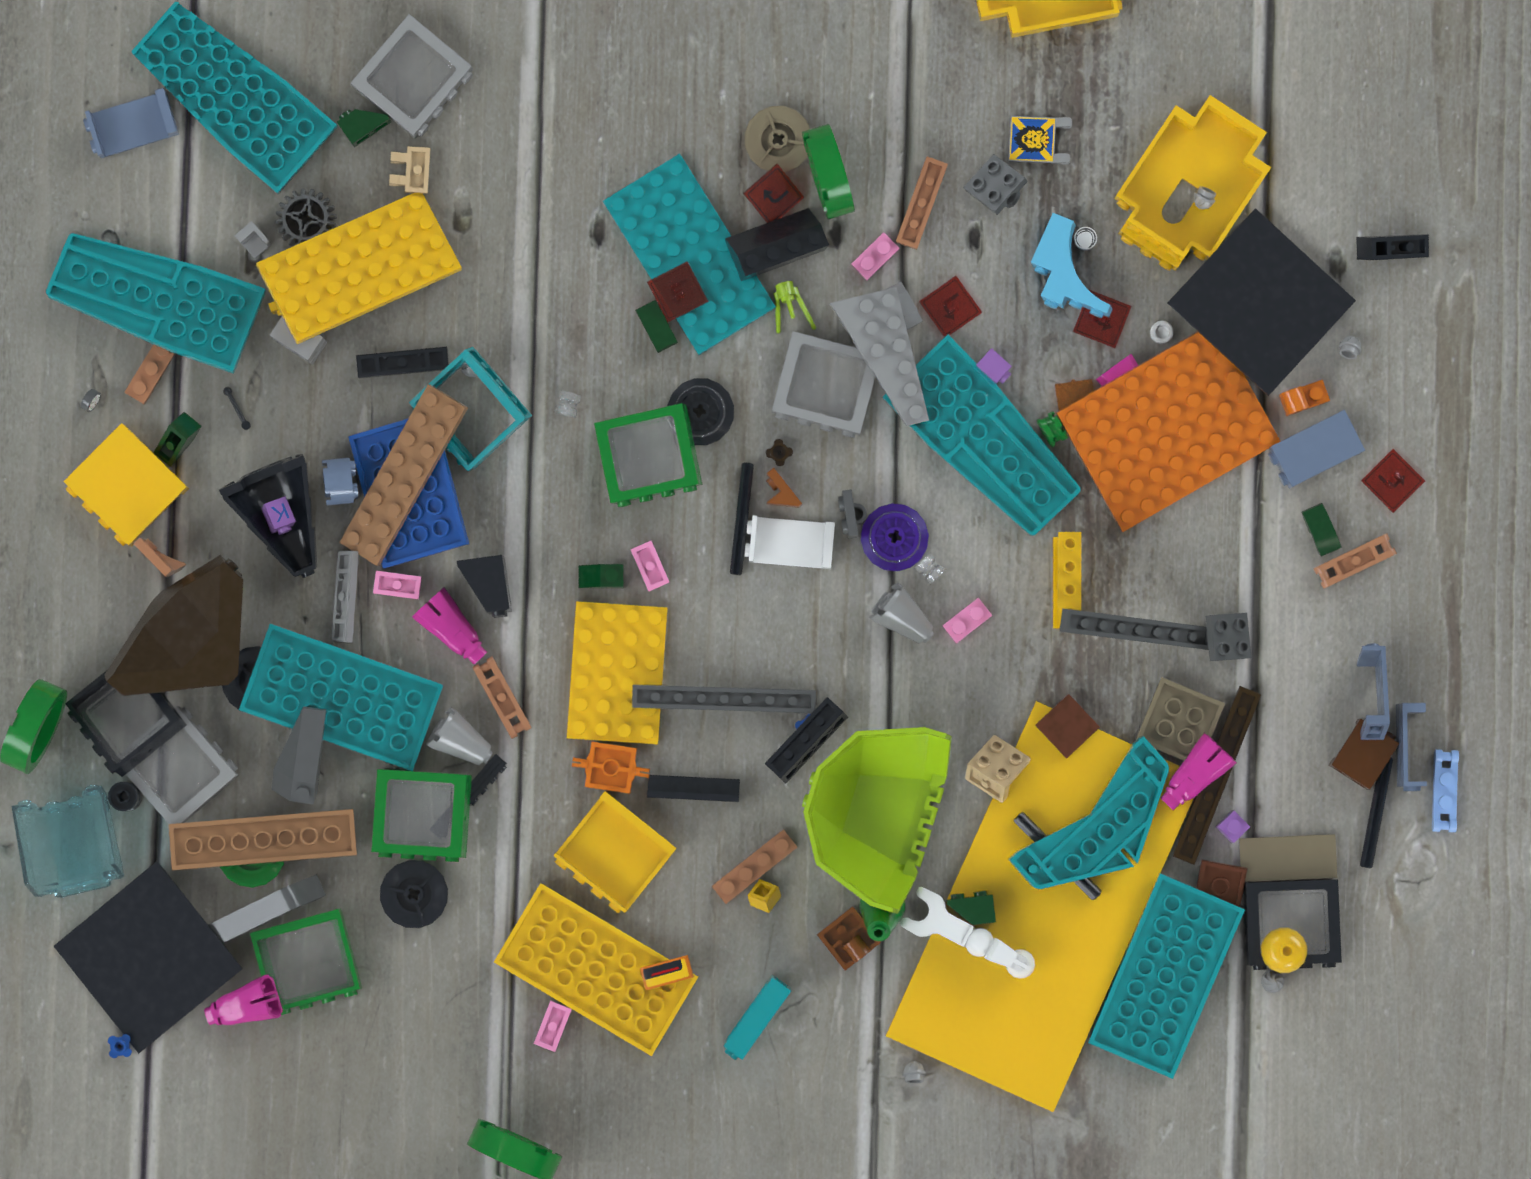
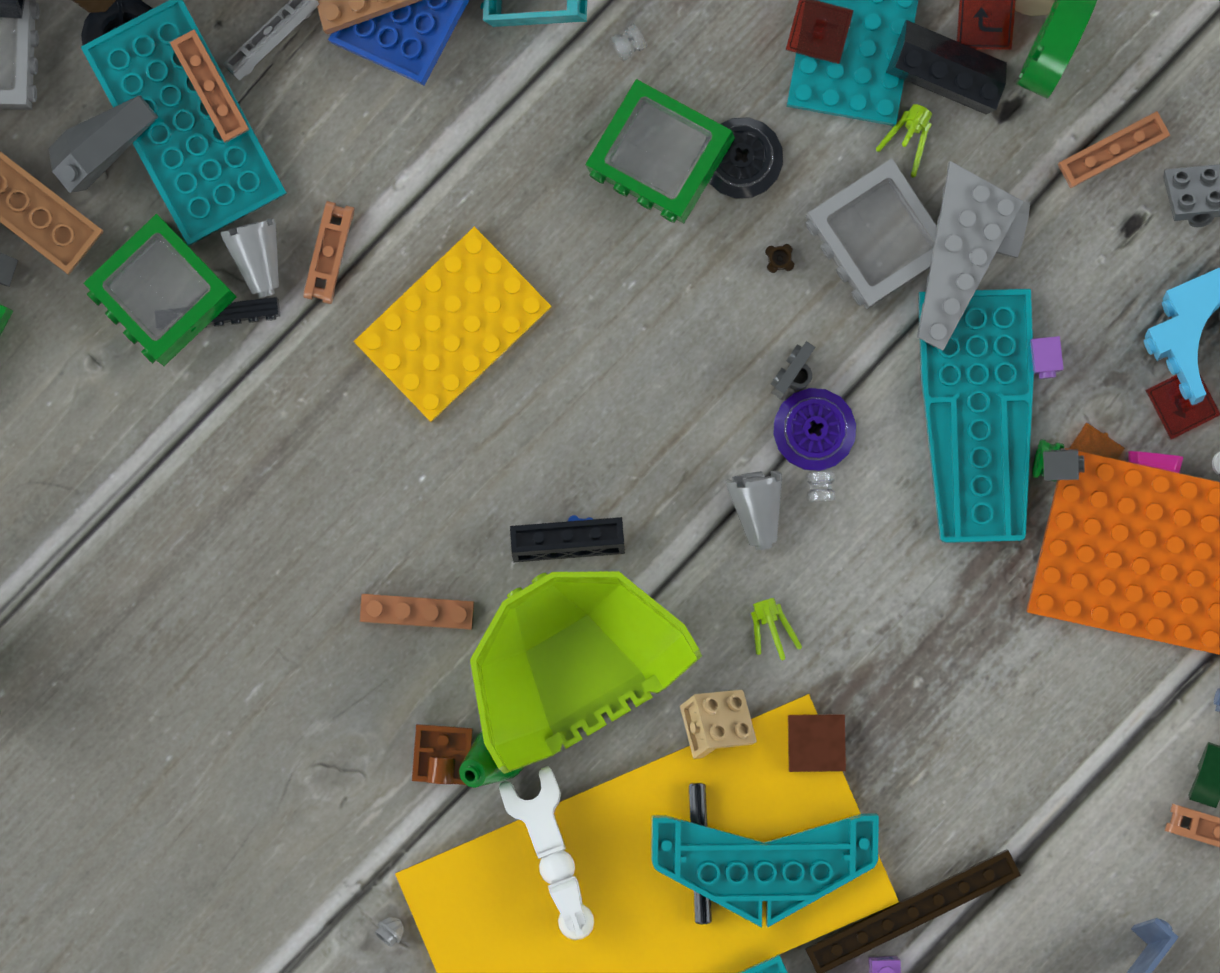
camera: 40 degrees right, 0 degrees up
bright pink plate [373,571,422,600] -> none
black piece [380,860,448,928] -> none
dark pink piece [412,587,487,664] -> none
black slope [456,555,512,618] -> none
yellow plate [494,883,699,1056] -> none
bright pink plate [534,1001,572,1052] -> none
yellow panel [553,791,677,914] -> none
orange plate [572,741,650,794] -> none
dark green slope [578,564,624,589] -> none
bright pink plate [630,541,670,592] -> none
dark grey plate [632,685,816,713] -> none
dark green slope [635,300,678,353] -> none
slope [640,955,694,990] -> none
black fence [647,775,740,802] -> none
teal window [723,975,791,1060] -> none
black axle [730,462,754,575] -> none
white panel [745,515,835,569] -> none
yellow slope [747,879,781,913] -> none
dark orange slope [766,468,802,508] -> none
bright pink plate [851,232,900,281] -> none
clear red piece [919,276,982,338] -> none
bright pink plate [942,598,992,644] -> none
dark green slope [946,891,996,925] -> none
yellow panel [1053,532,1081,629] -> none
dark grey plate [1059,608,1209,650] -> none
dark tan plate [1135,677,1225,761] -> none
dark pink piece [1160,732,1237,810] -> none
dark grey plate [1205,613,1252,661] -> none
none -> nougat plate [169,29,249,143]
none -> lime plant [751,598,802,661]
none -> dark grey brick [1043,449,1085,481]

